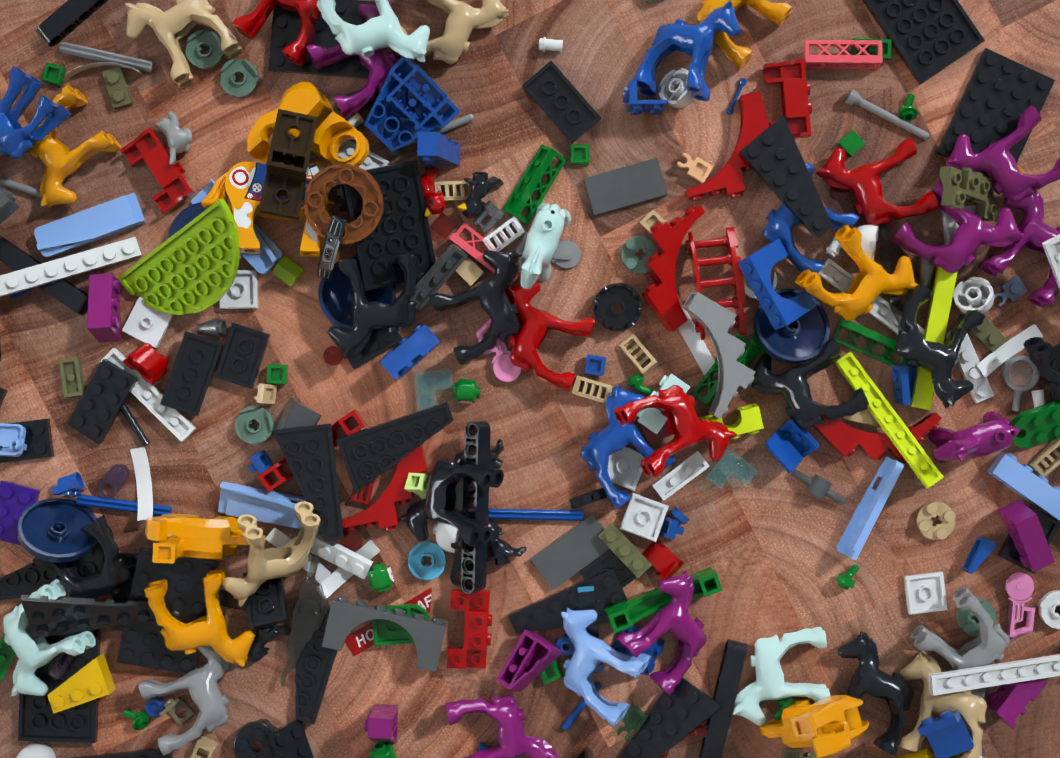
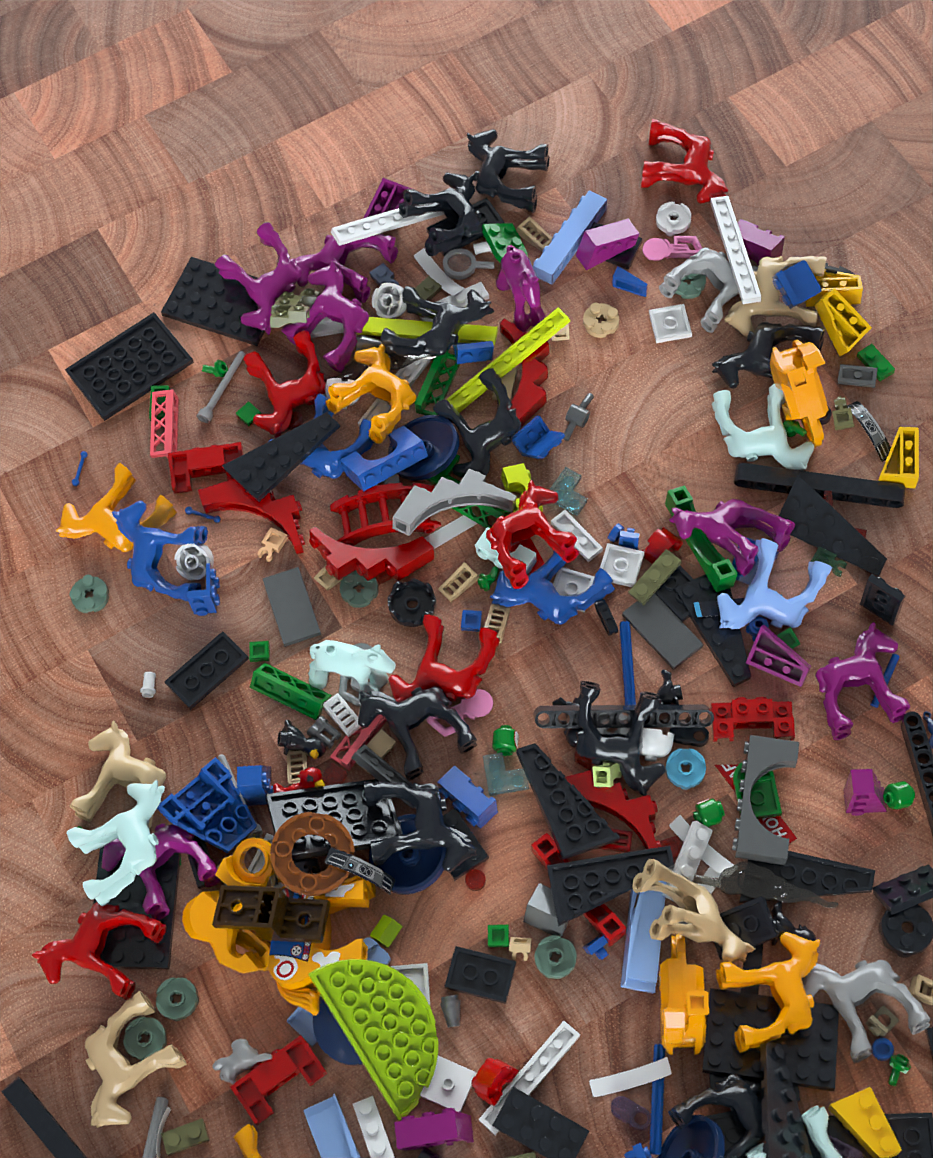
camera: 85 degrees left, 25 degrees down
black bar [121,403,150,447] -> none
black plate [160,331,223,416] -> none
blue bar [561,681,602,731] -> none
white pin [825,237,842,259] -> none
light blue piece [836,456,904,560] -> none
green plate [836,564,859,590] -> none

